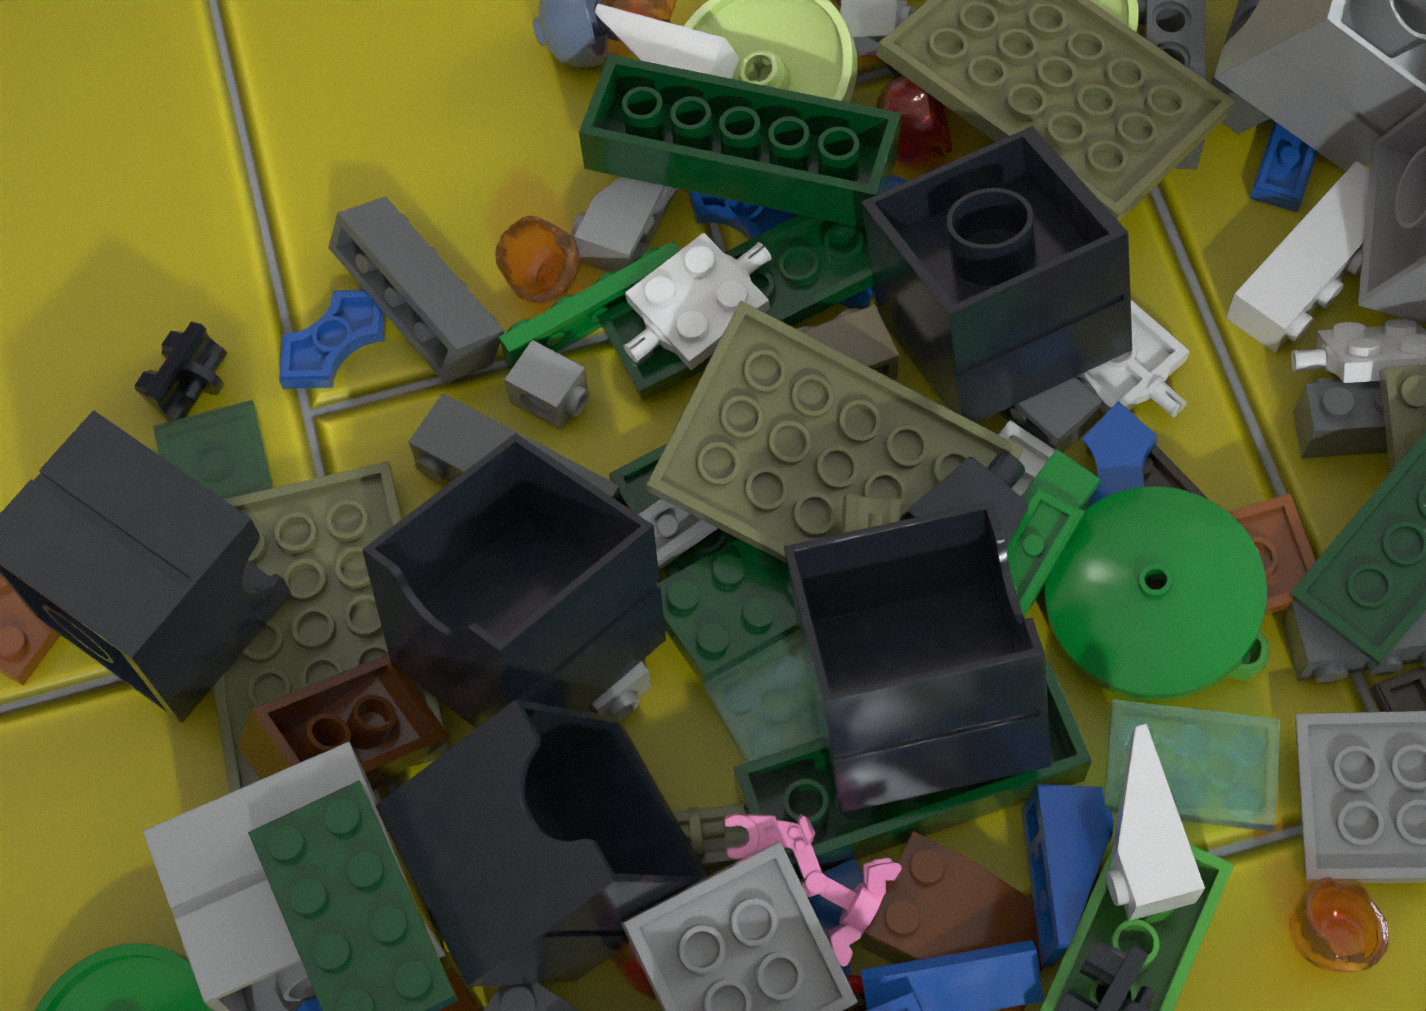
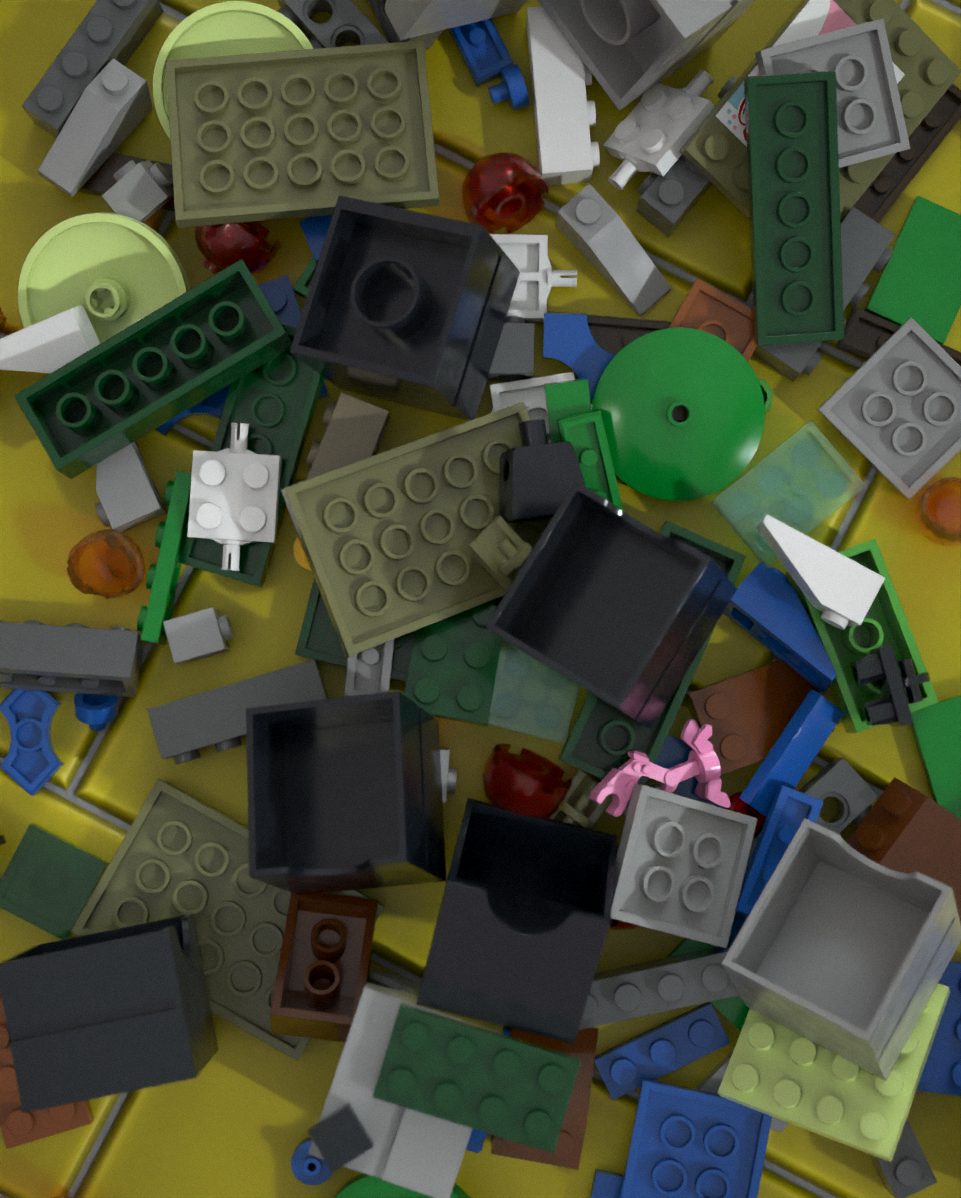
camera: 55 degrees left, 20 degrees up
none -> blue tile [74,693,119,731]
none -> blue tile [291,1137,333,1185]
none -> black tile [308,1103,374,1172]
none -> clear red cylinder [462,152,549,234]
none -> clear red cylinder [482,743,573,818]
none -> blue tile [488,64,530,111]
none -> light grey slope [555,184,672,317]

